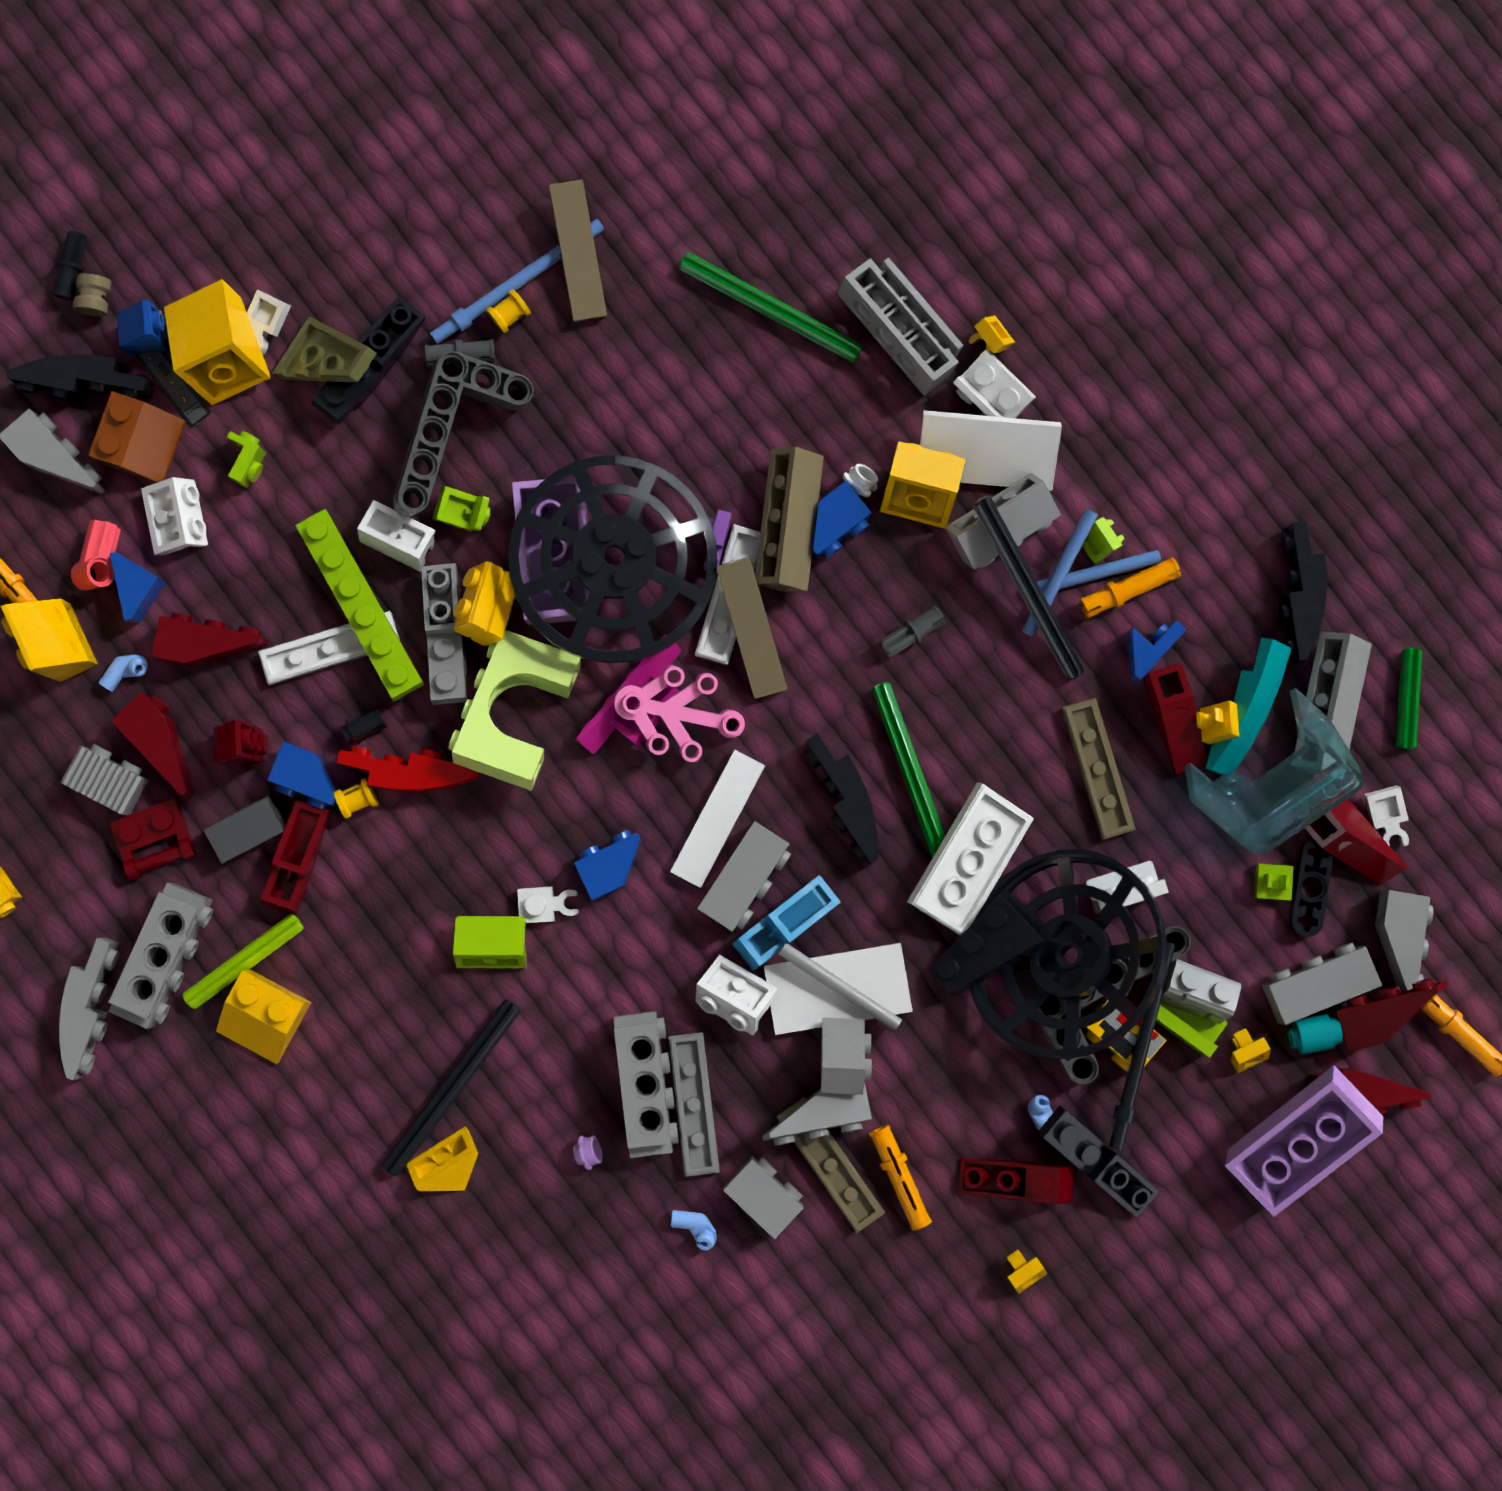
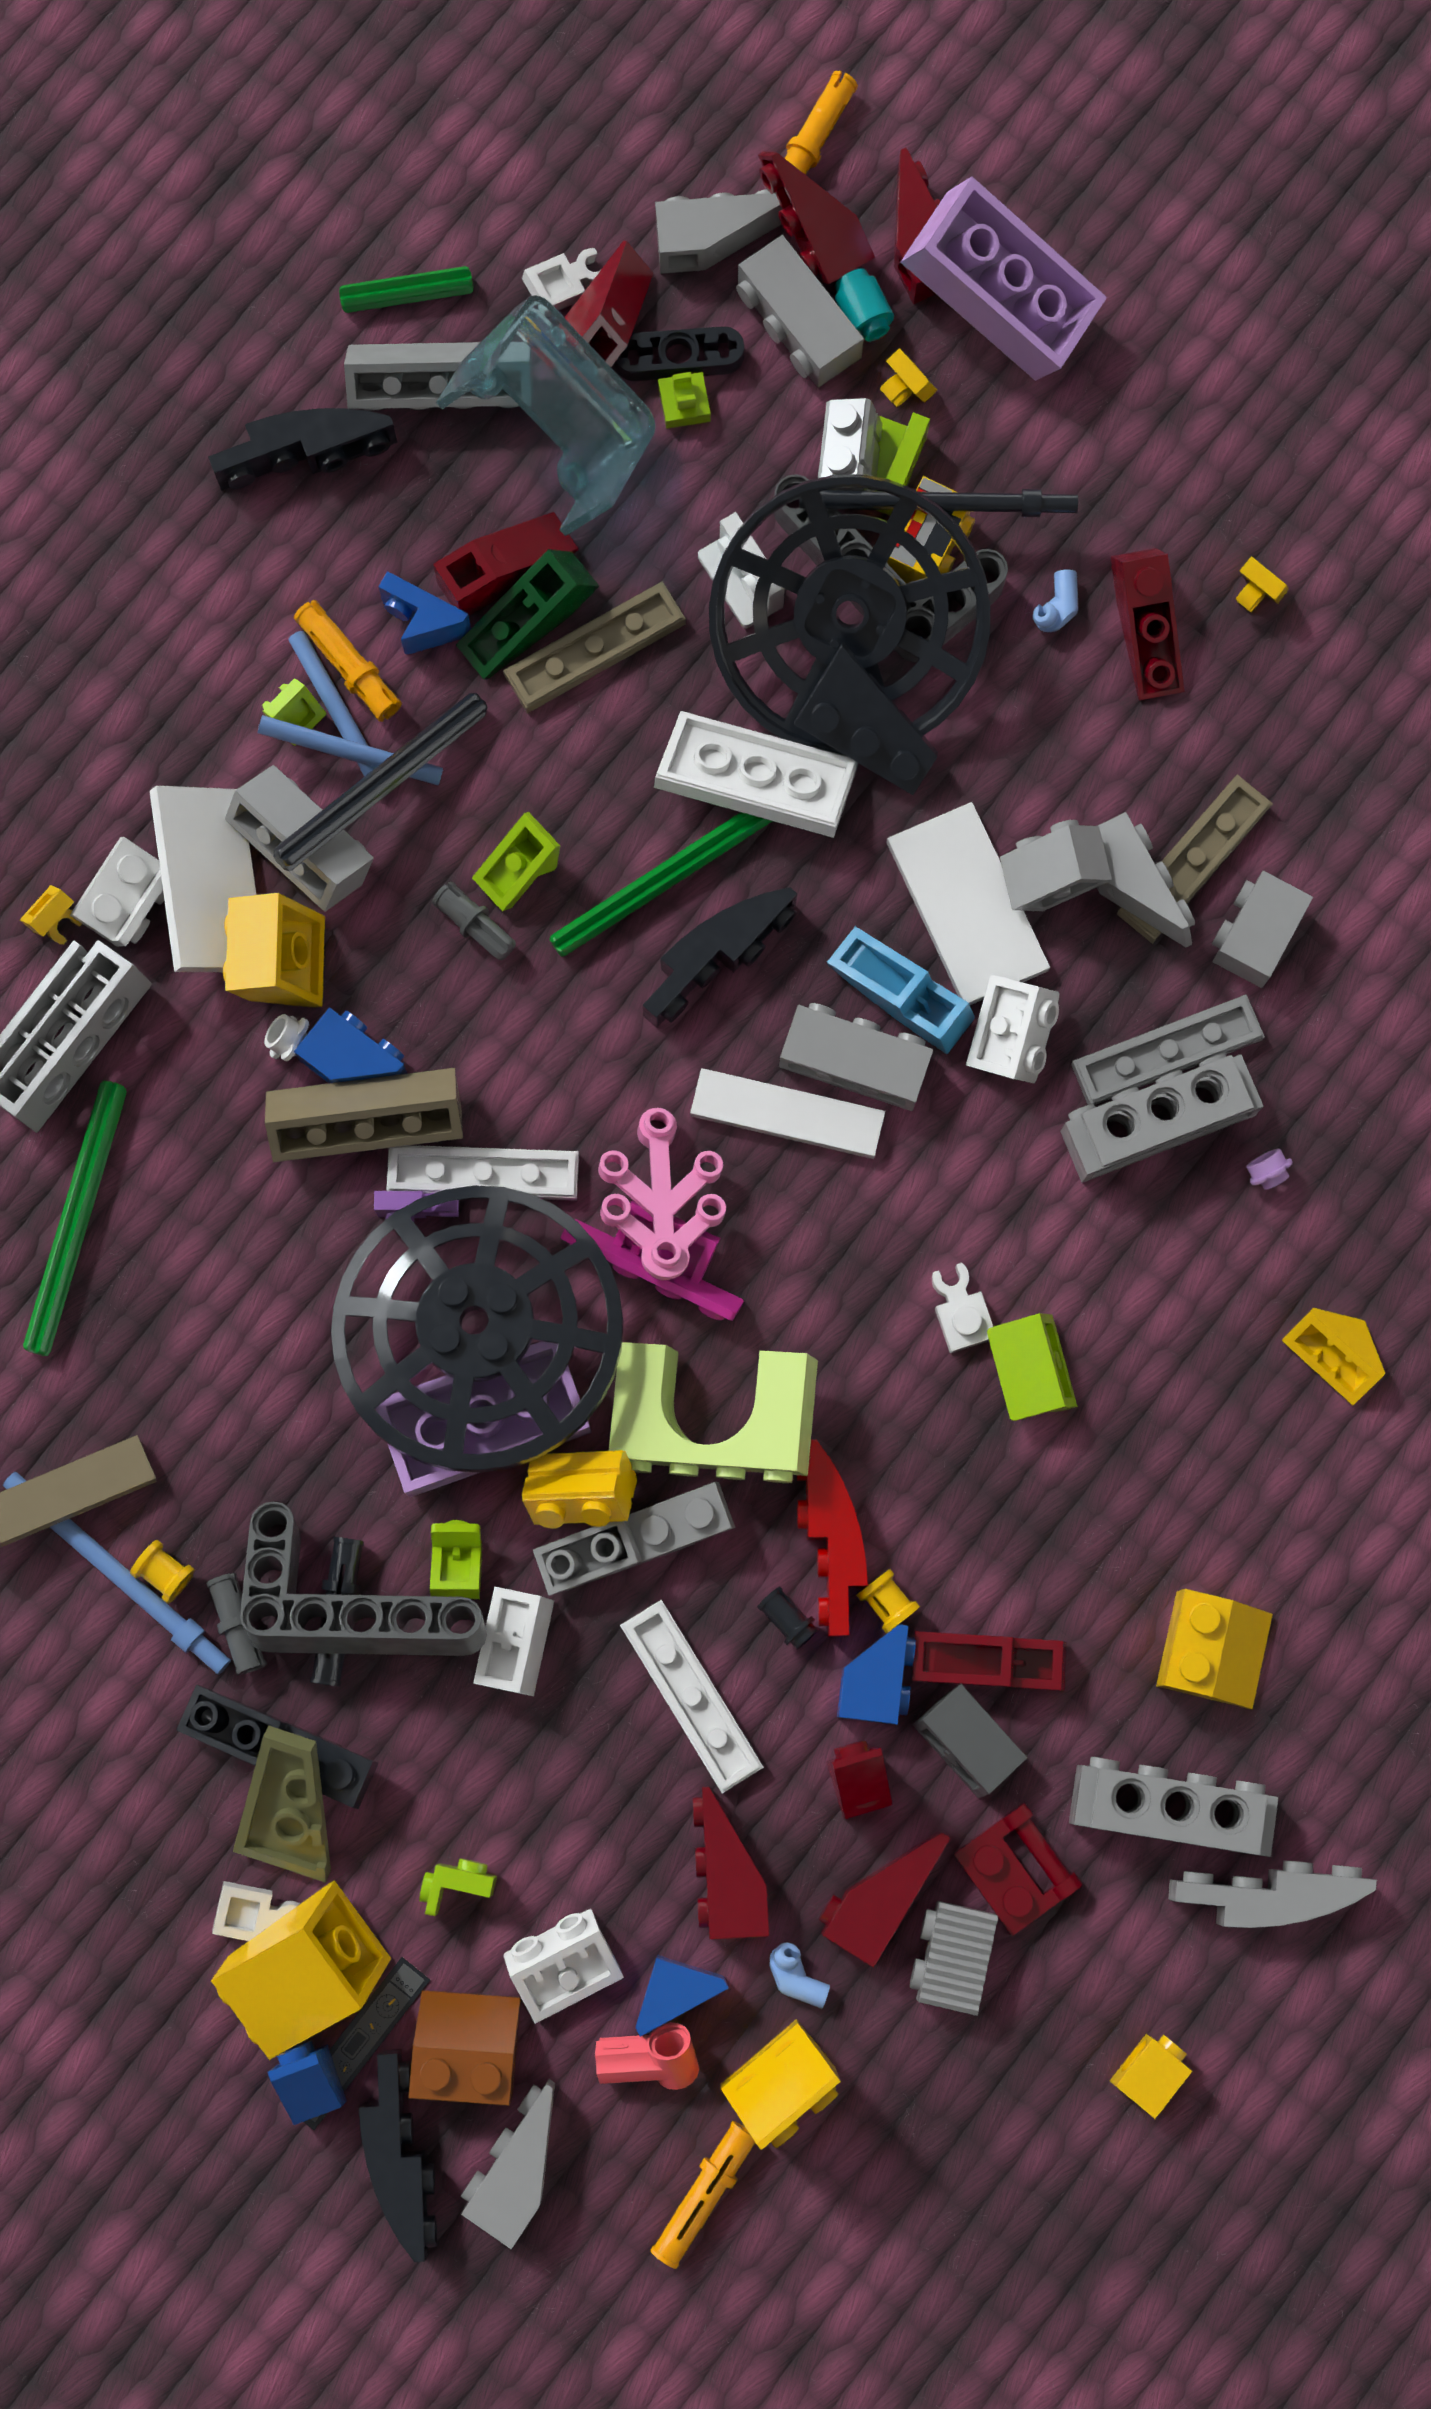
camera: 105 degrees left, 5 degrees down
black axle [51,231,87,301] -> none
dark tan wheel [72,273,112,316] -> none
lime axle [182,914,303,1009] -> none
lime plate [296,509,425,702] -> none
black axle [382,999,521,1176] -> none
blue slope [574,830,641,901] -> none
light blue arm [671,1210,717,1251] -> none
dark tan tile [716,556,788,699] -> none
light grey bar [778,942,902,1031] -> none
light orange pin [869,1124,932,1231] -> none
black slope [1037,1105,1160,1218] -> none
yellow tile [1196,700,1240,744] -> none
teal slope [1206,638,1292,778] -> none
none -> black pin [310,1537,364,1686]
none -> dark green slope [456,549,599,679]
none -> lime slope [472,812,560,911]

